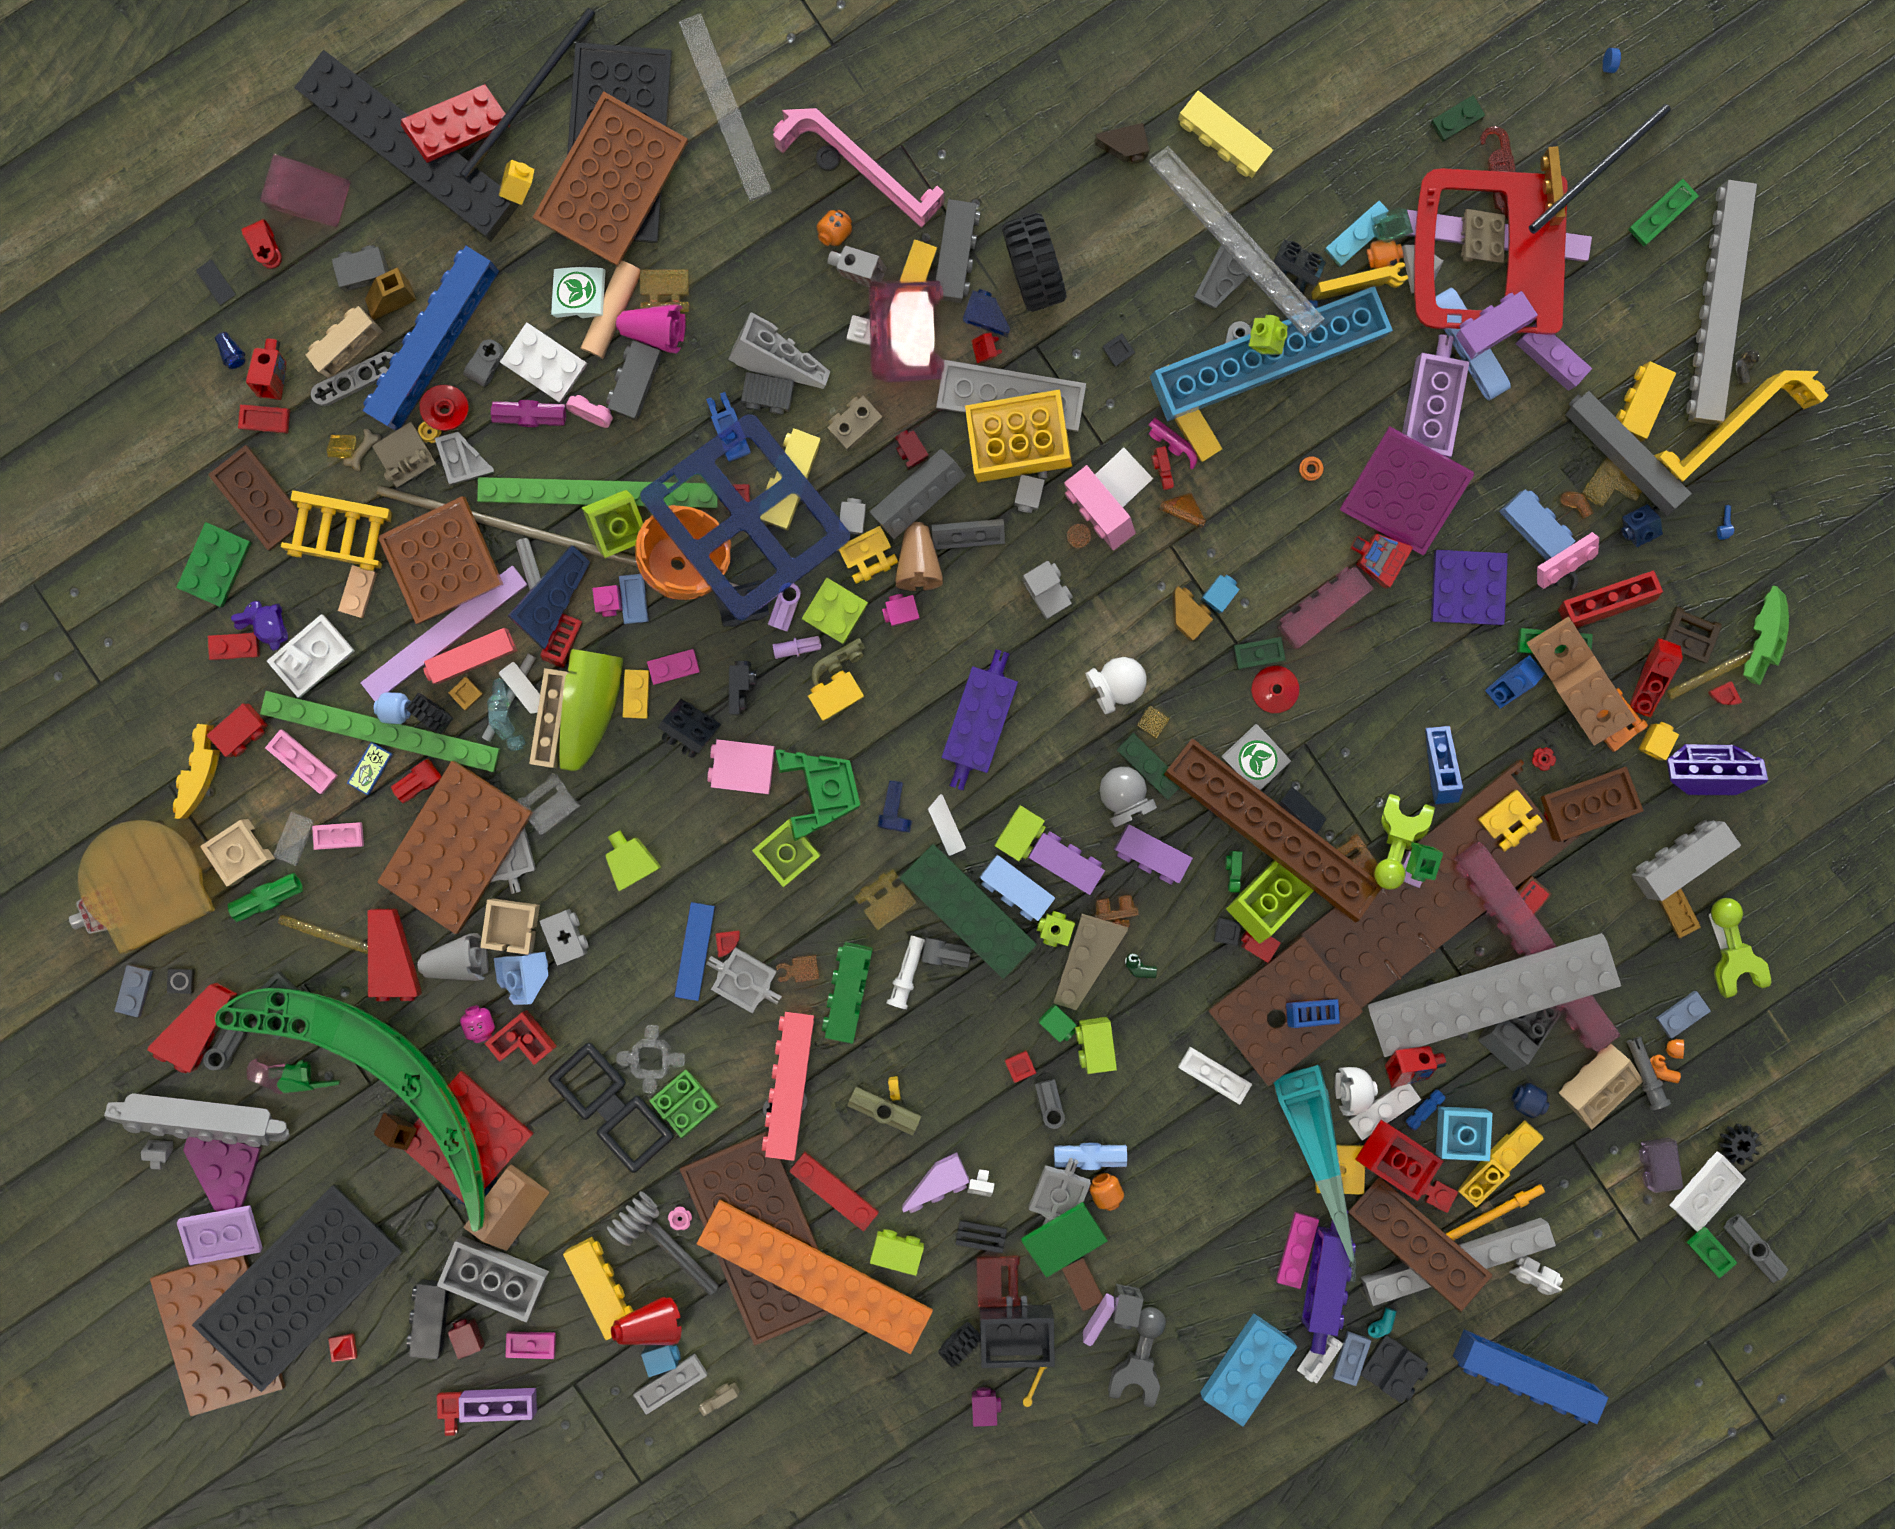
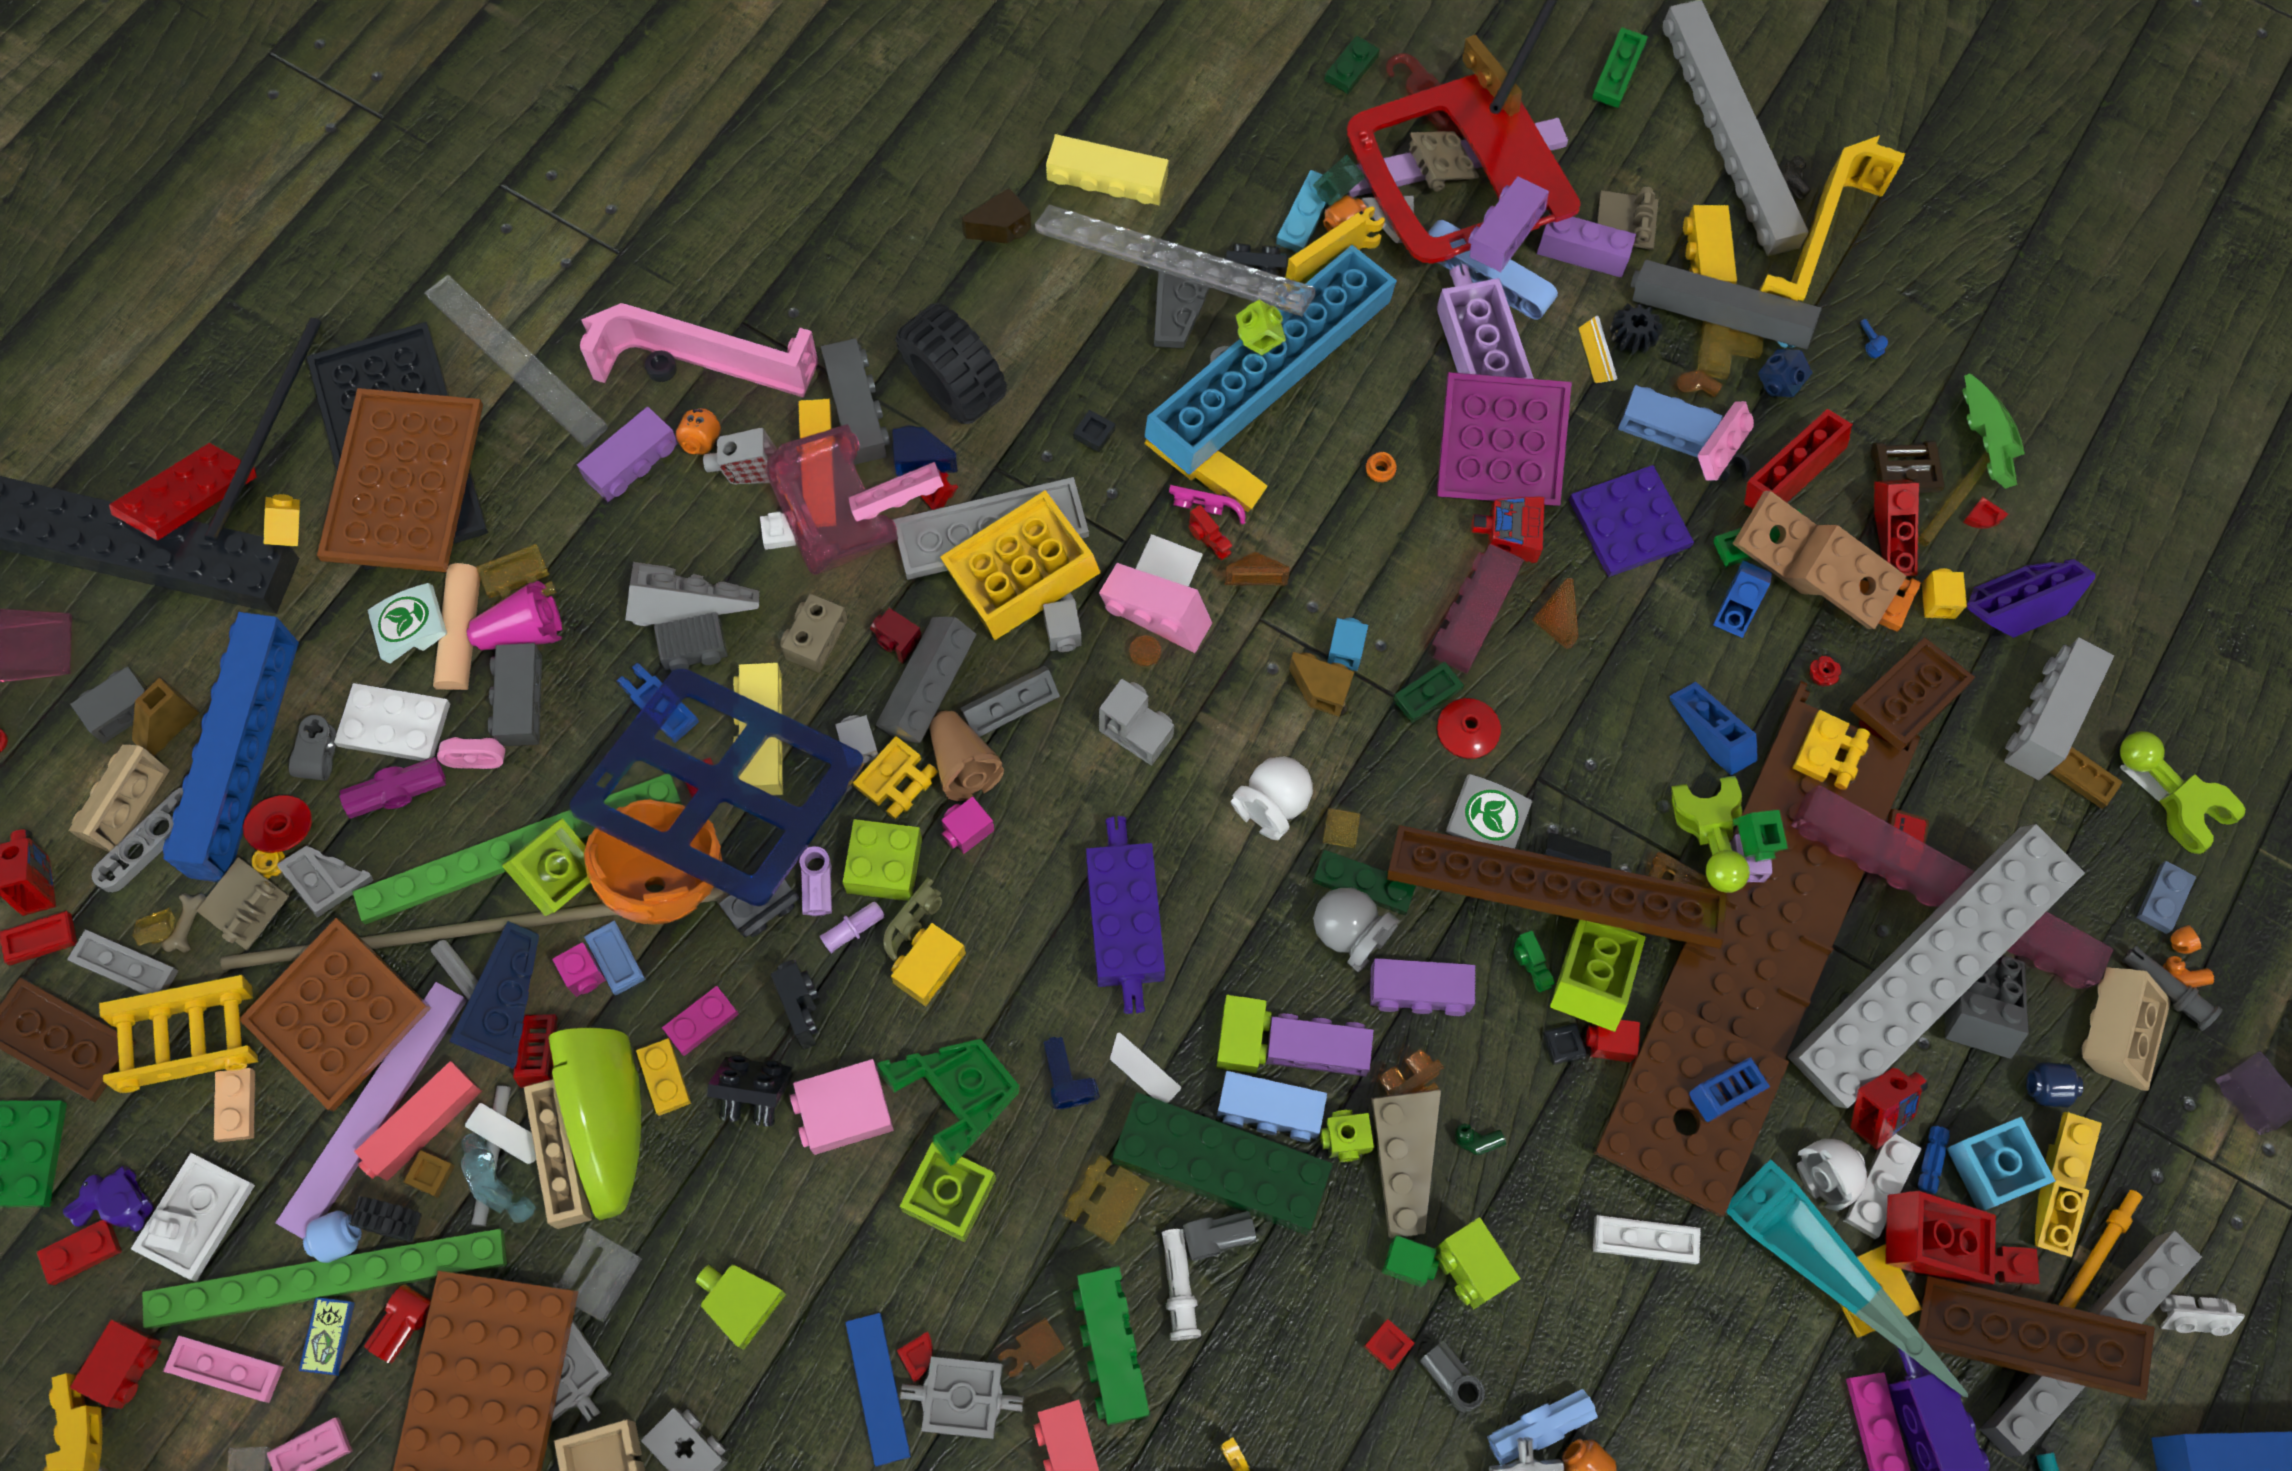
camera: 25 degrees left, 20 degrees down
none -> light grey plate [67,930,179,994]
none -> medium lavender brick [577,406,678,502]
none -> bright pink plate [848,462,944,522]
none -> clear orange slope [1532,578,1578,648]
none -> yellow sticker [1579,316,1617,383]
none -> dark tan hinge [1597,187,1659,250]
none -> black gear [1610,302,1662,355]

